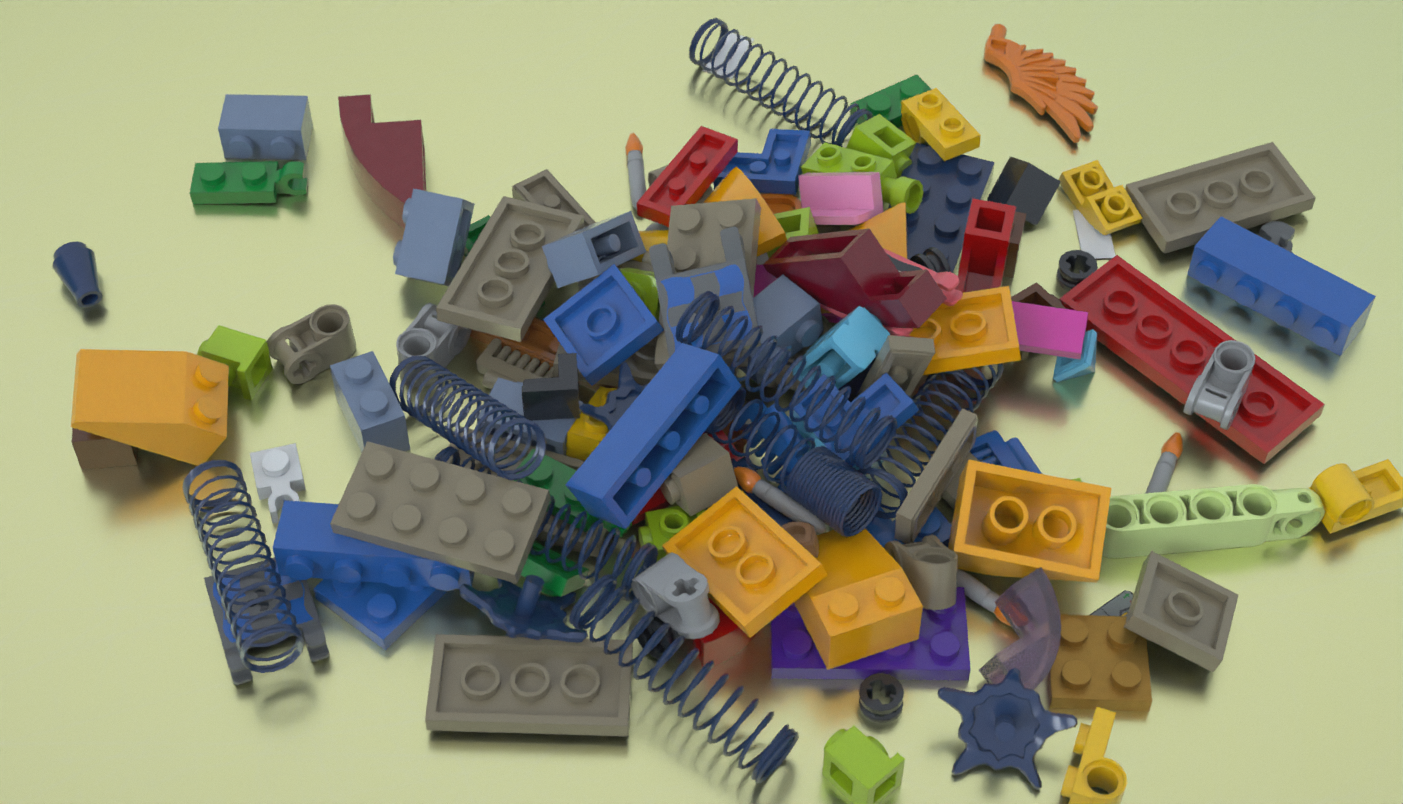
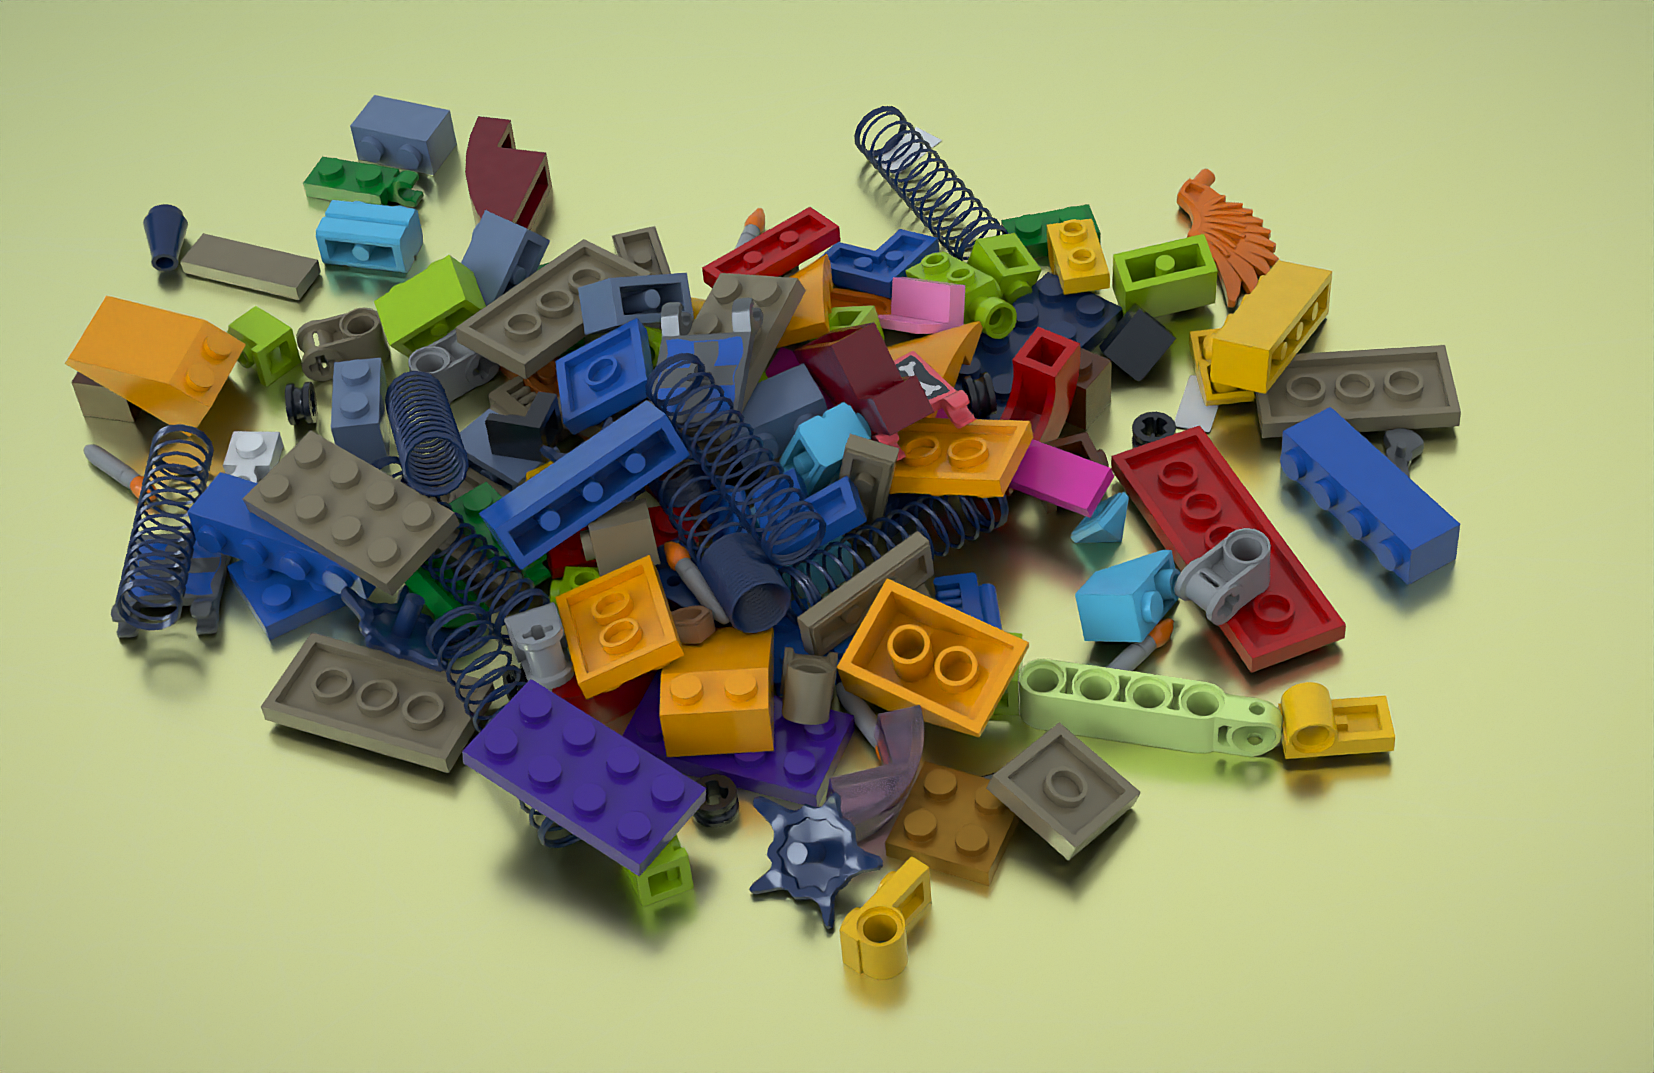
camera: 25 degrees right, 5 degrees down
none -> light grey piece [83,444,159,501]
none -> dark tan tile [180,233,321,300]
none -> black bush [285,382,317,425]
none -> medium azure brick [315,200,423,273]
none -> lime brick [374,255,486,358]
none -> dark purple plate [462,679,706,877]
none -> medium azure slope [1075,550,1180,642]
none -> lime brick [1112,234,1218,317]
none -> yellow brick [1205,260,1332,394]

